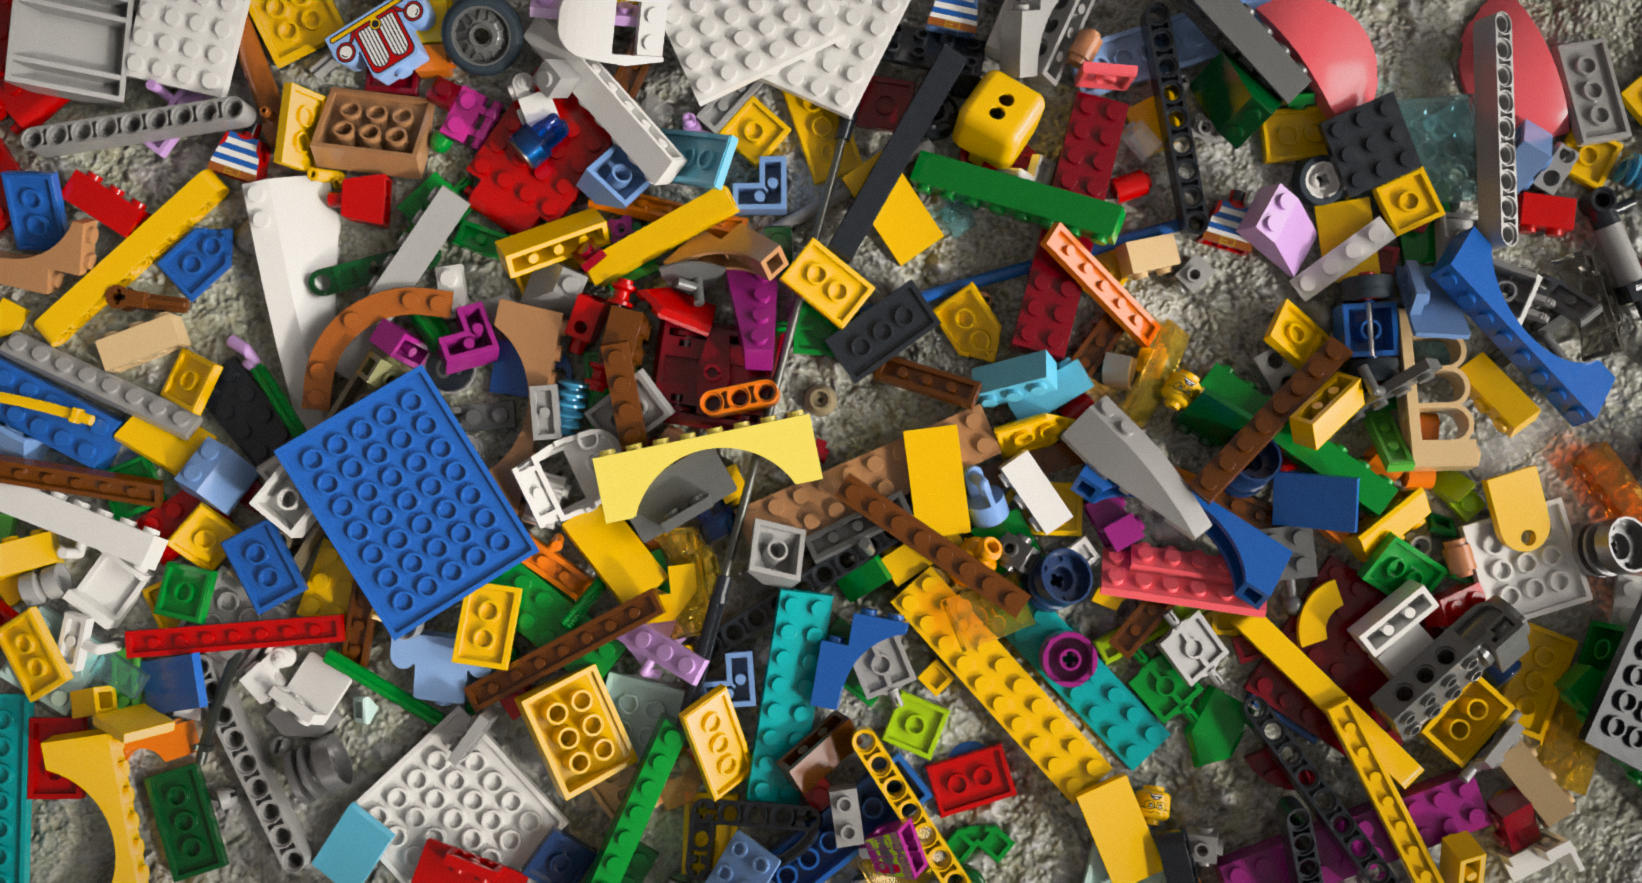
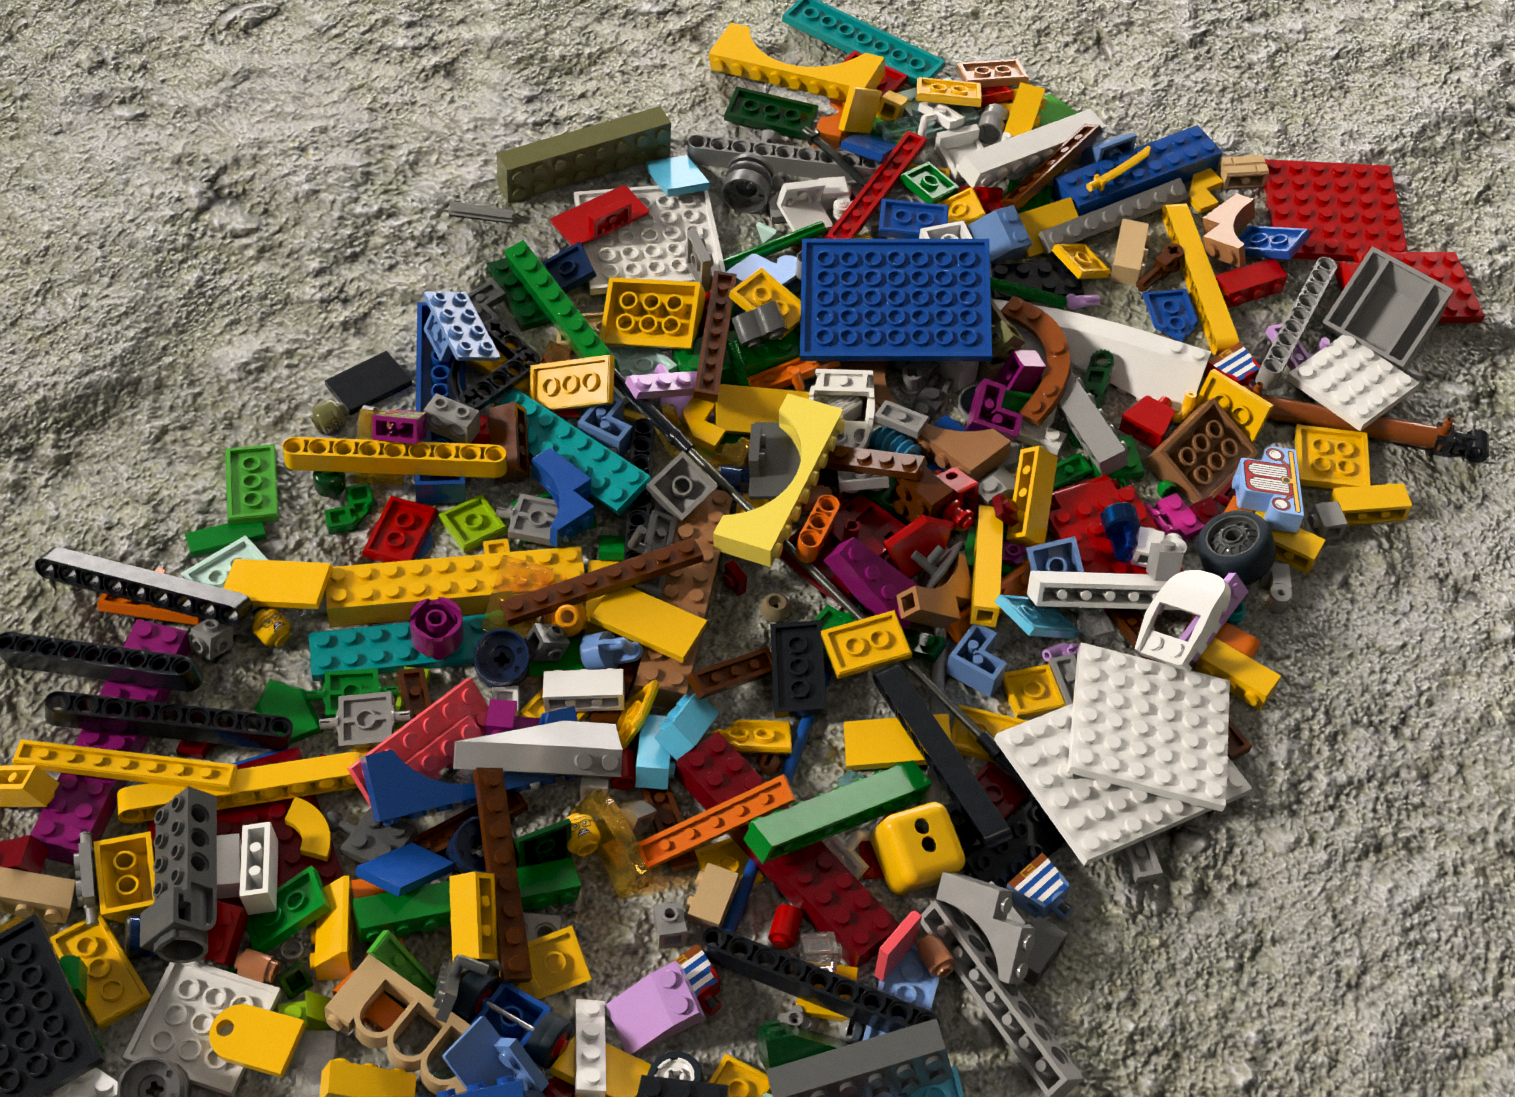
camera: 120 degrees right, 35 degrees down
none -> dark grey brick [732,301,788,349]

